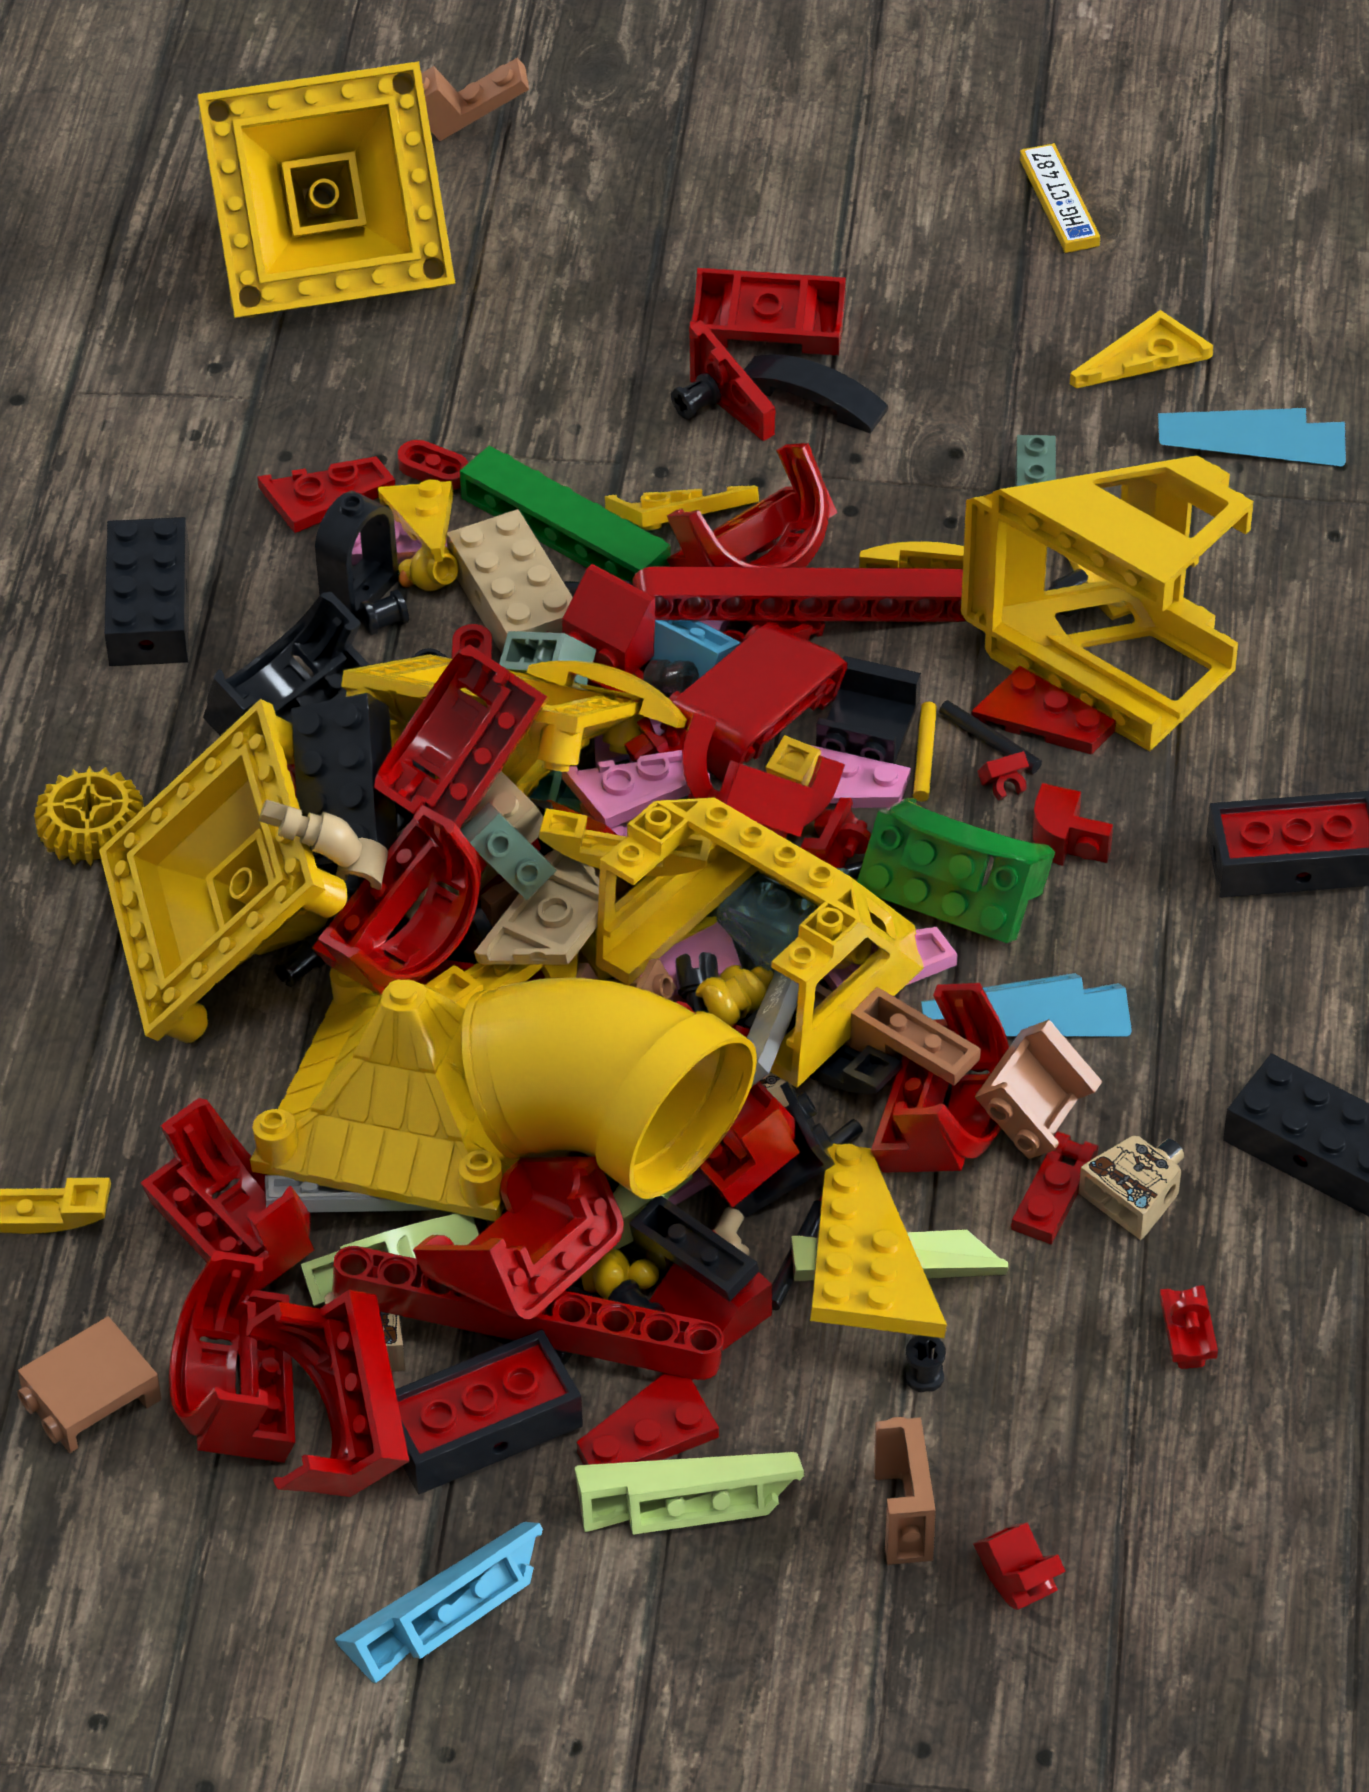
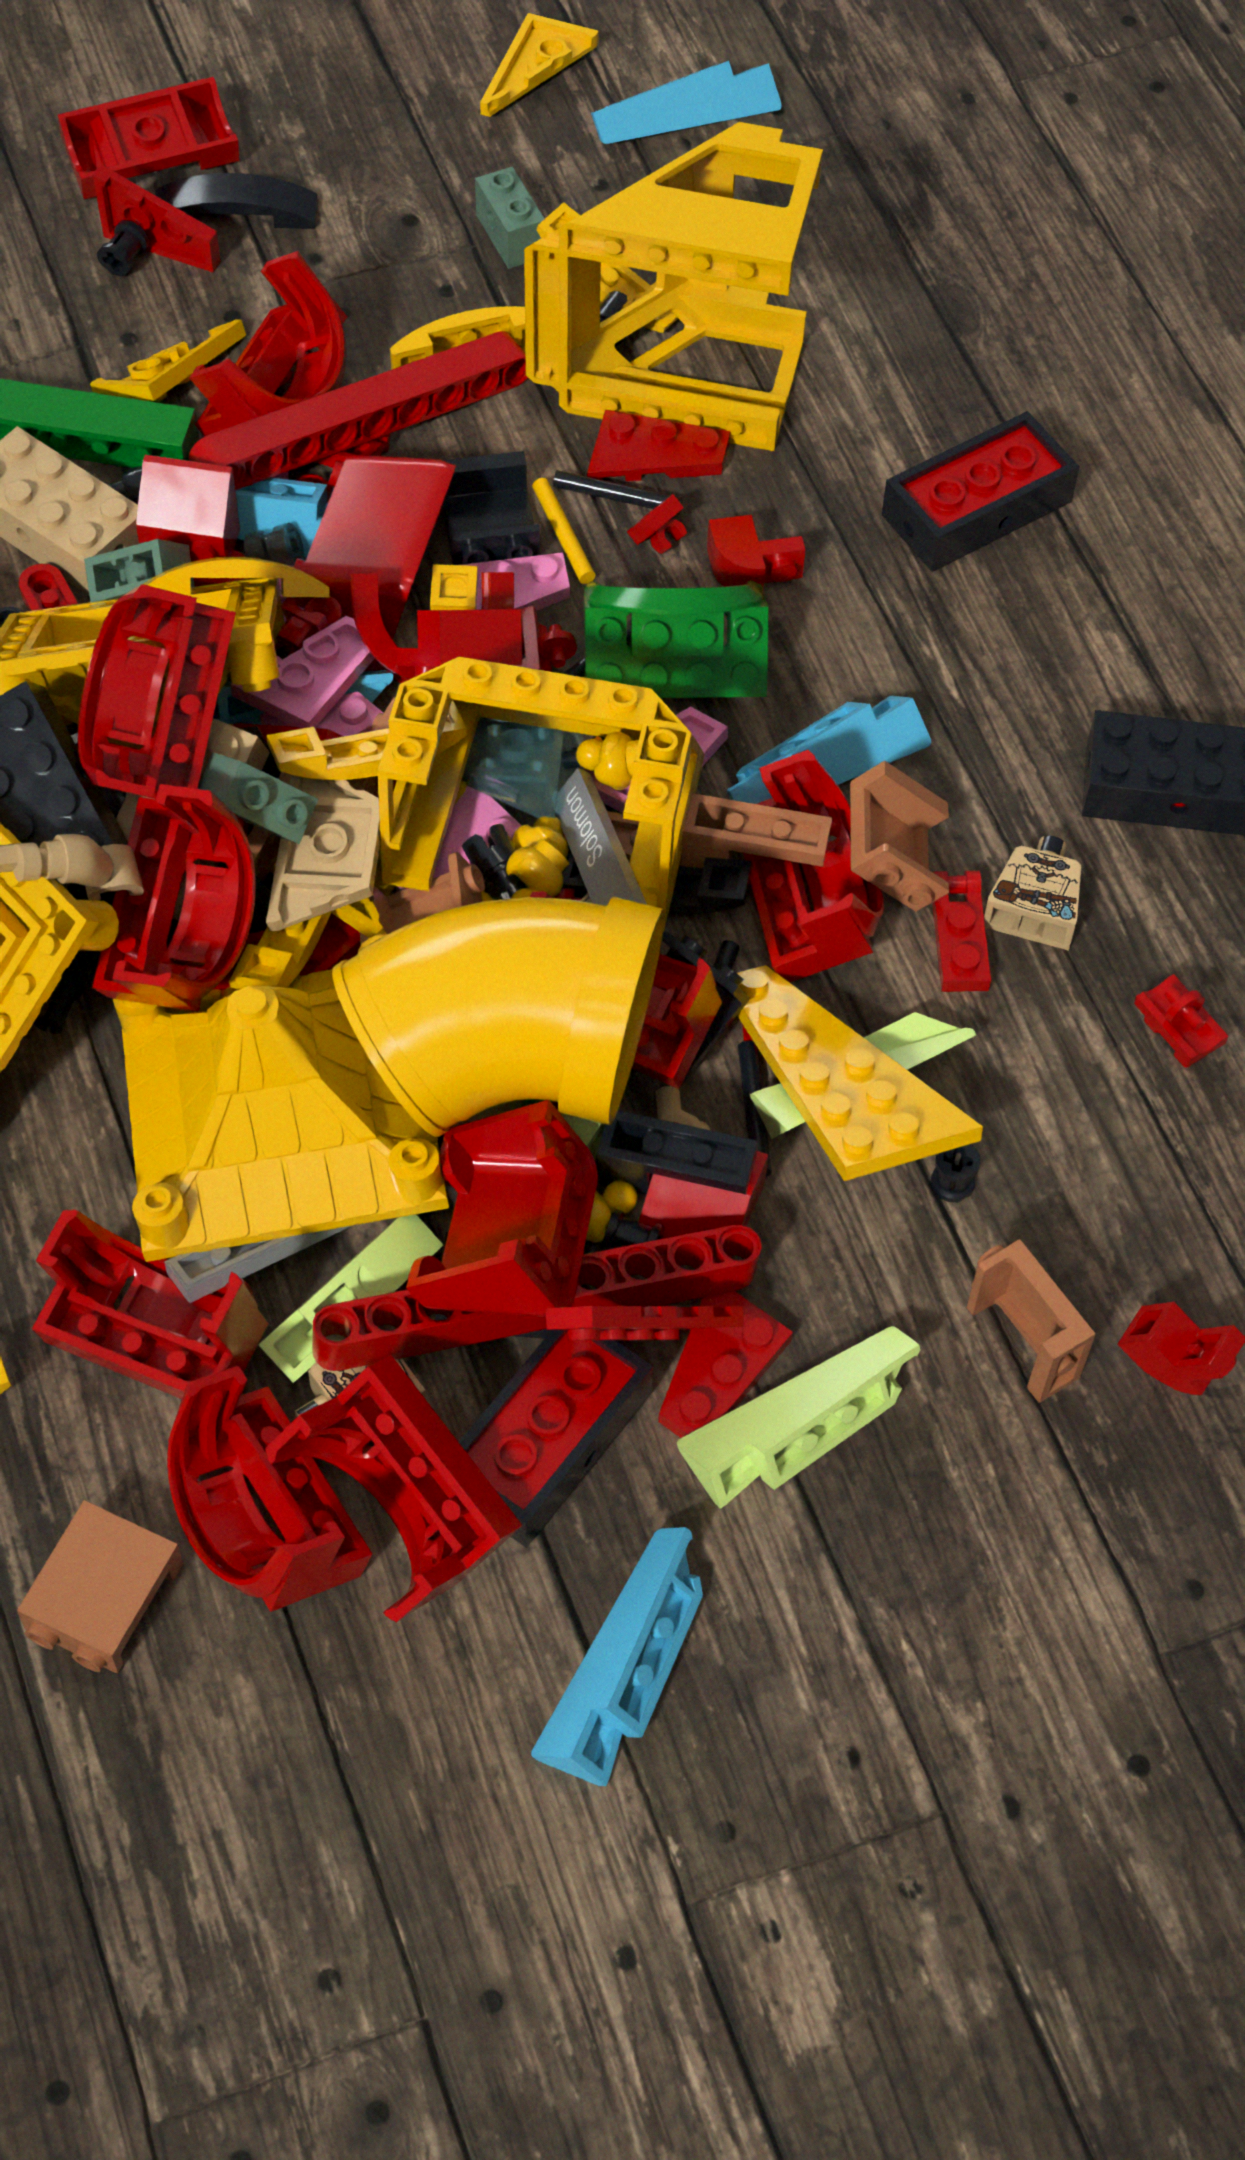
camera: 30 degrees left, 10 degrees up
none -> red wing [546,1306,744,1341]

